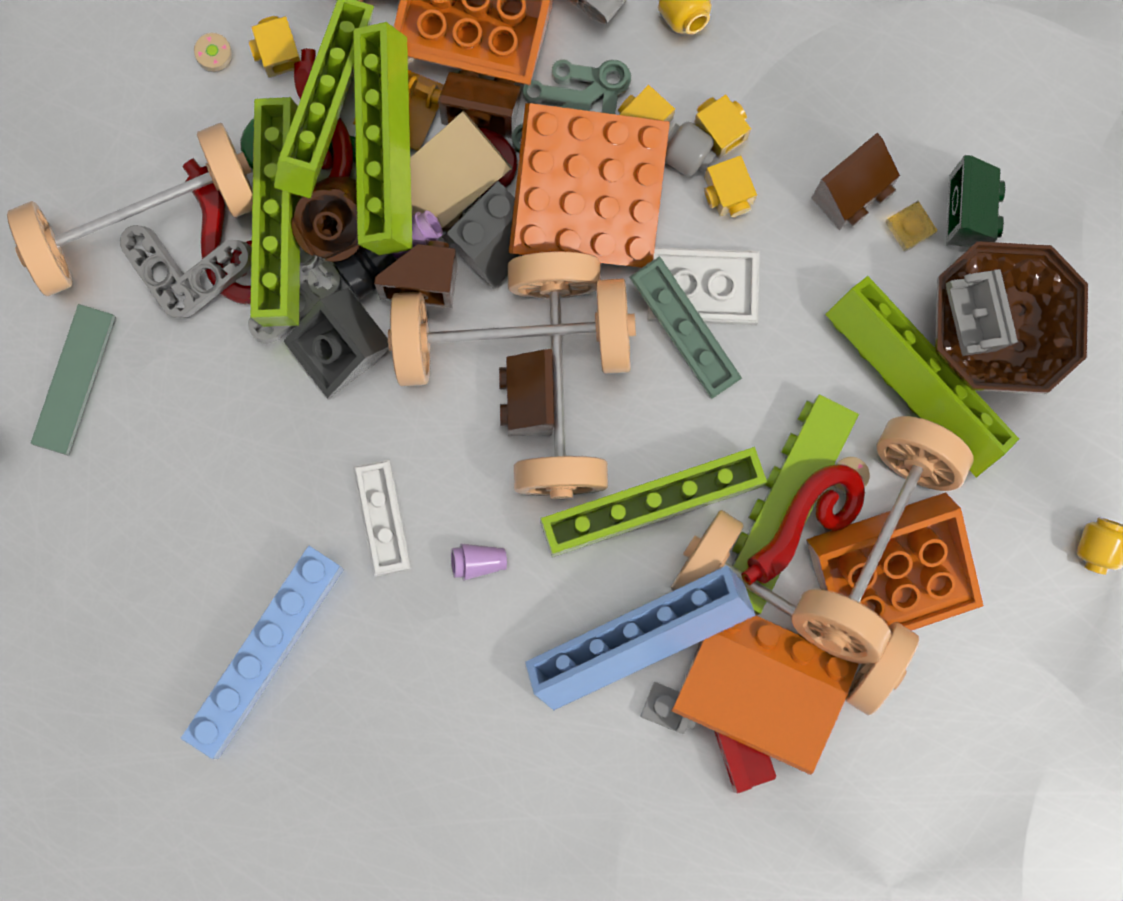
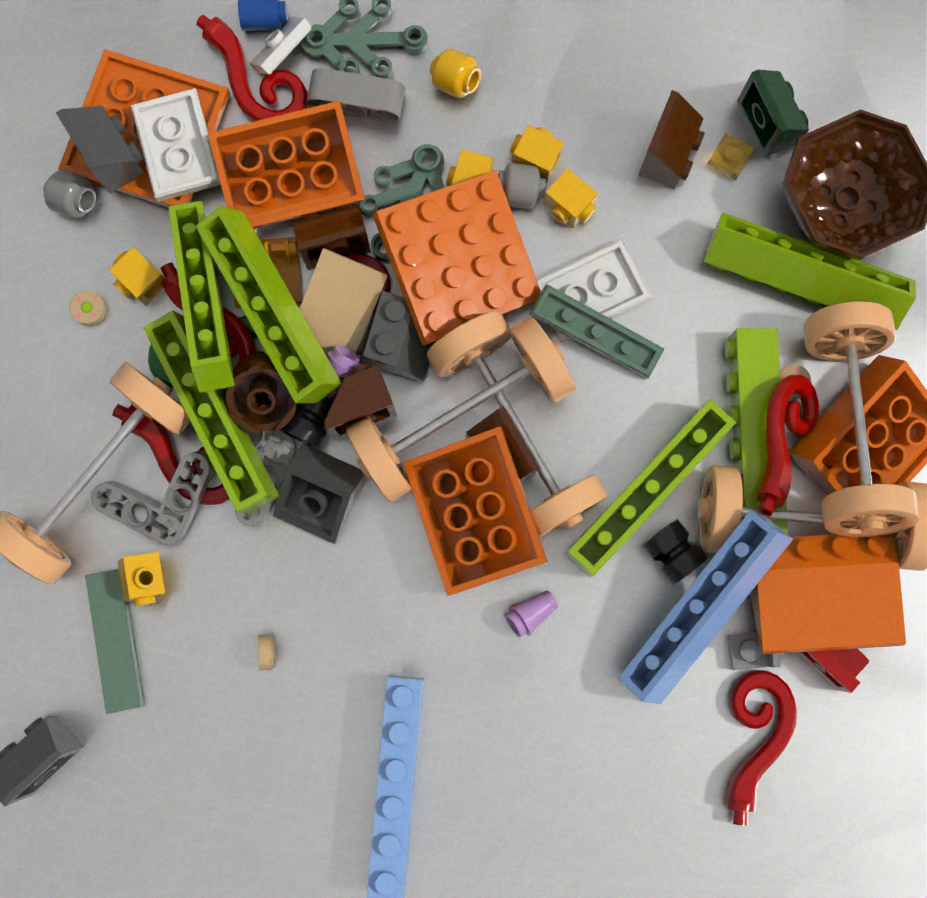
camera: 20 degrees left, 0 degrees up
white tile [353,460,411,577] -> none
light grey hinge [945,269,1018,356] -> none
none -> yellow brick [117,552,165,607]
none -> tan tile [258,635,274,671]
none -> orange slope [403,426,548,596]
none -> black wheel [642,519,708,585]
none -> red plant [727,670,797,826]

